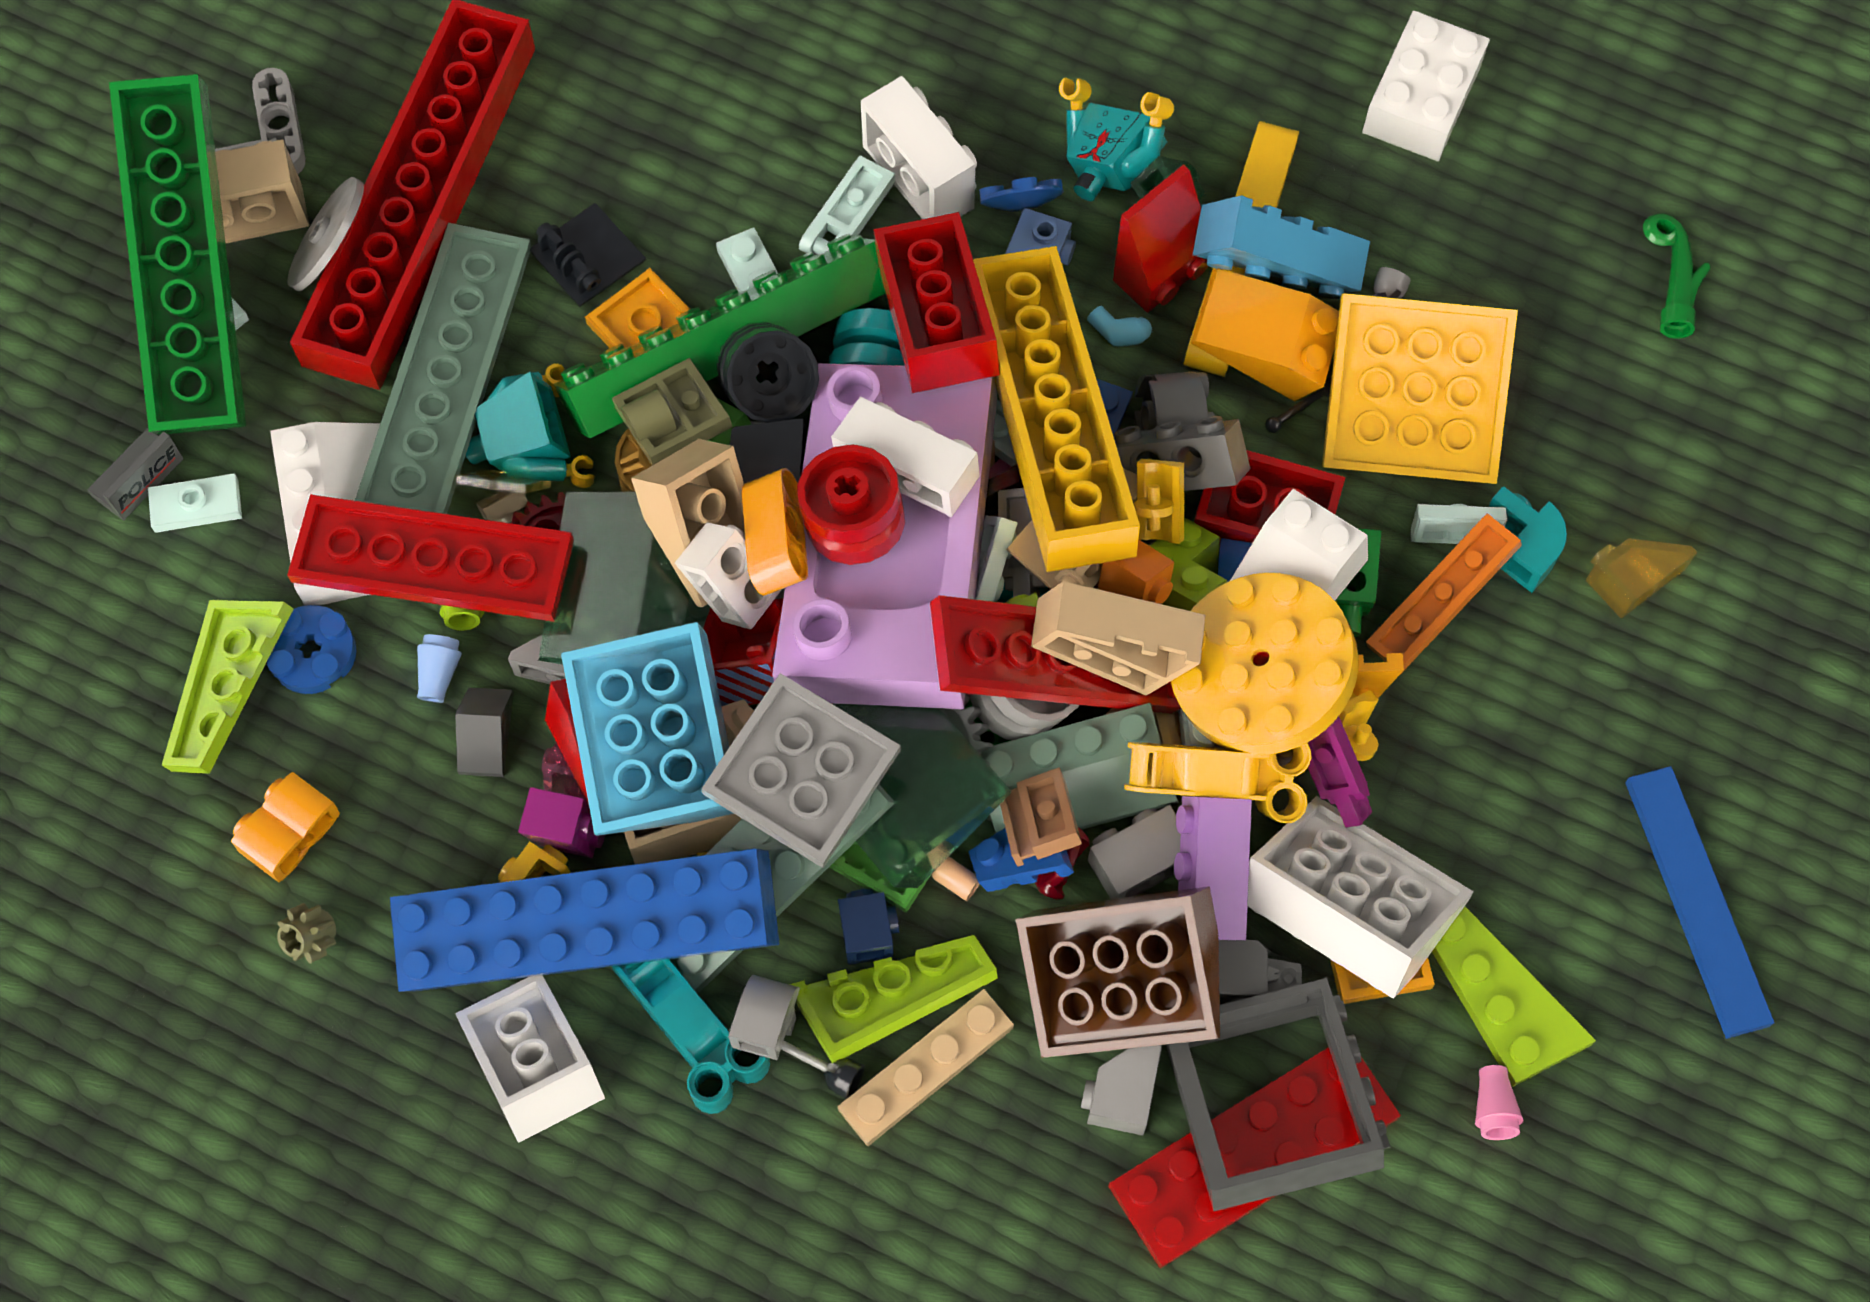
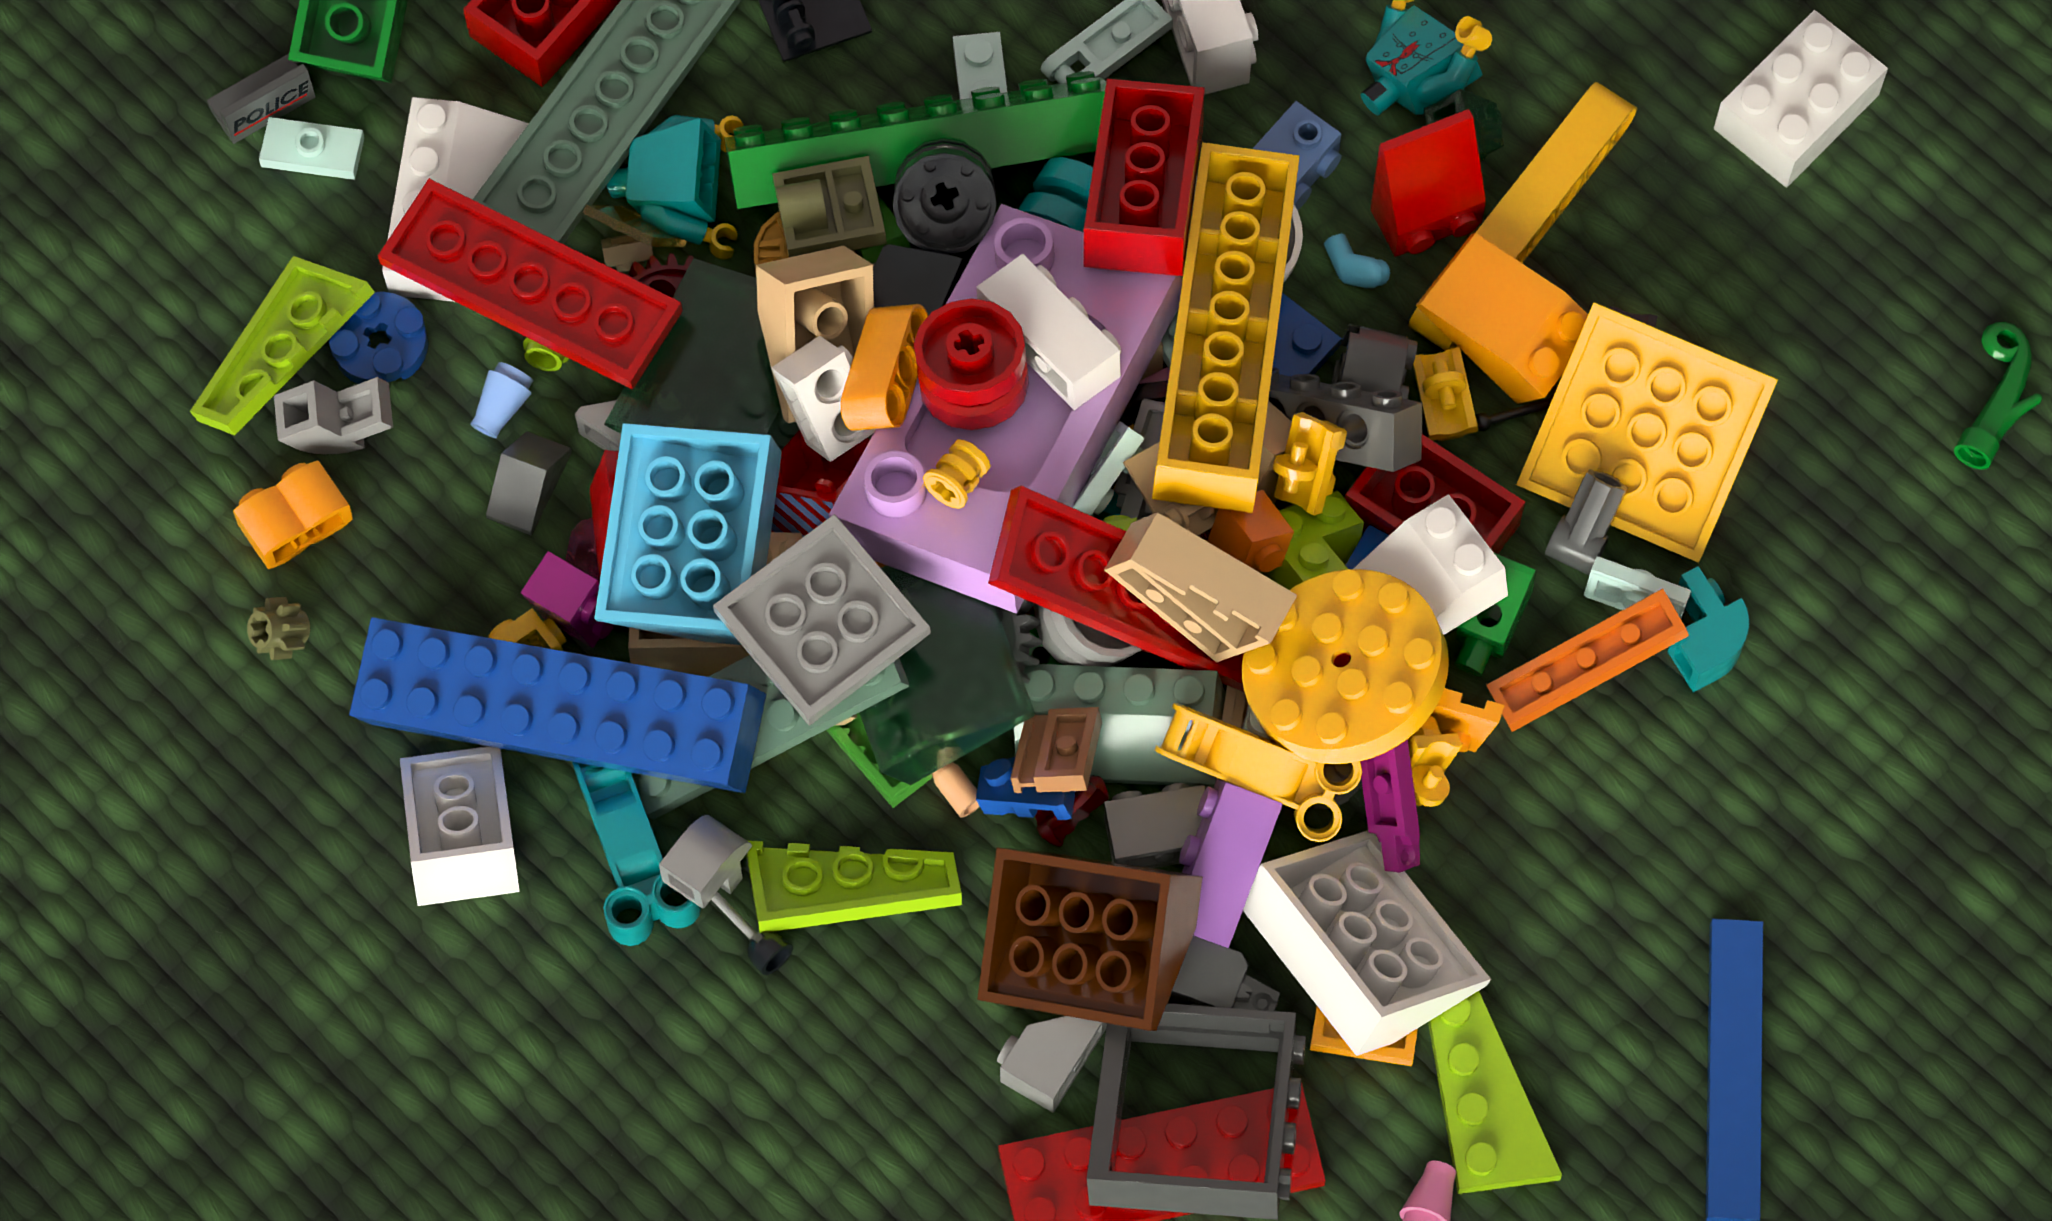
camera: 20 degrees right, 0 degrees up
light orange tile [585,268,690,348] -> none
dark blue brick [838,889,899,965] -> none
tan plate [838,989,1014,1147] -> none
blue dish [979,177,1064,212] -> none
dark azure wedge [1193,195,1370,299] -> none
light grey hinge [1374,267,1411,299] -> none
clear yellow slope [1586,538,1697,619] -> none
none -> light grey brick [274,377,393,454]
none -> yellow bush [923,439,991,509]
none -> yellow hips [1413,346,1478,441]
none -> dark grey piece [1545,469,1628,576]

